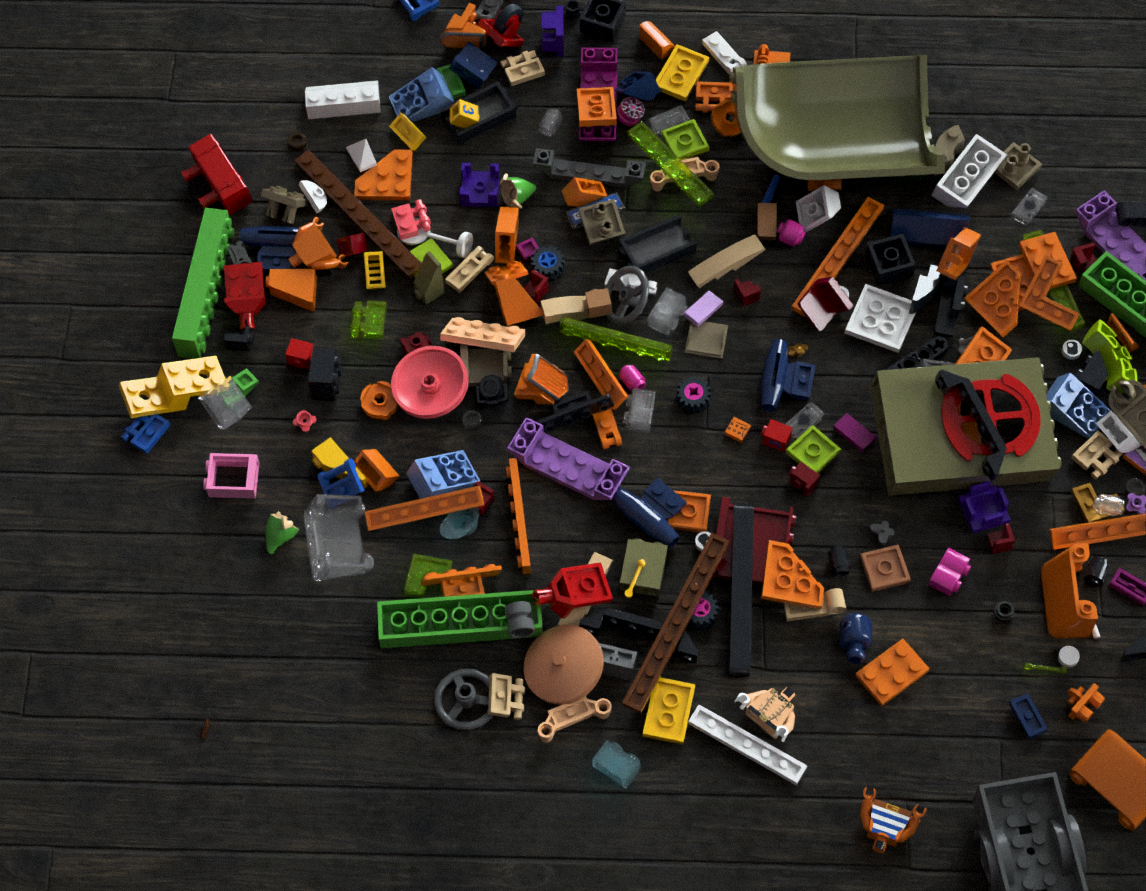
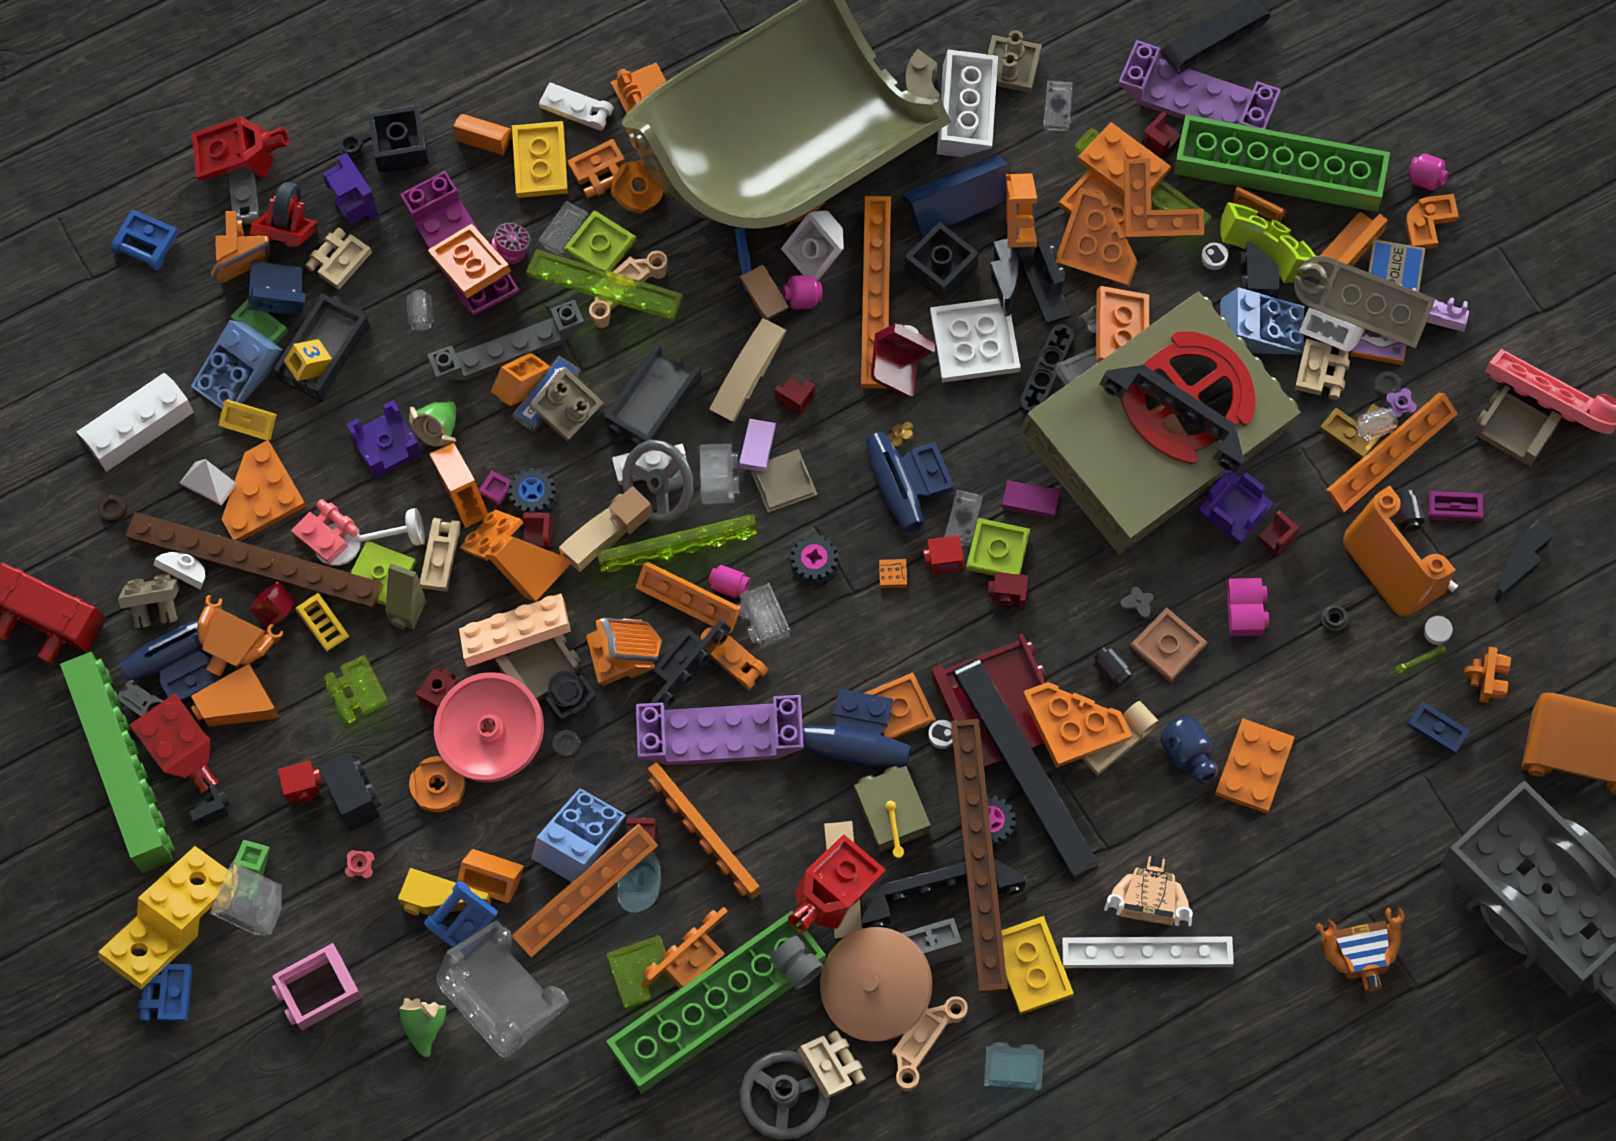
camera: 30 degrees left, 5 degrees up
dark blue slope [615,71,661,102] -> none

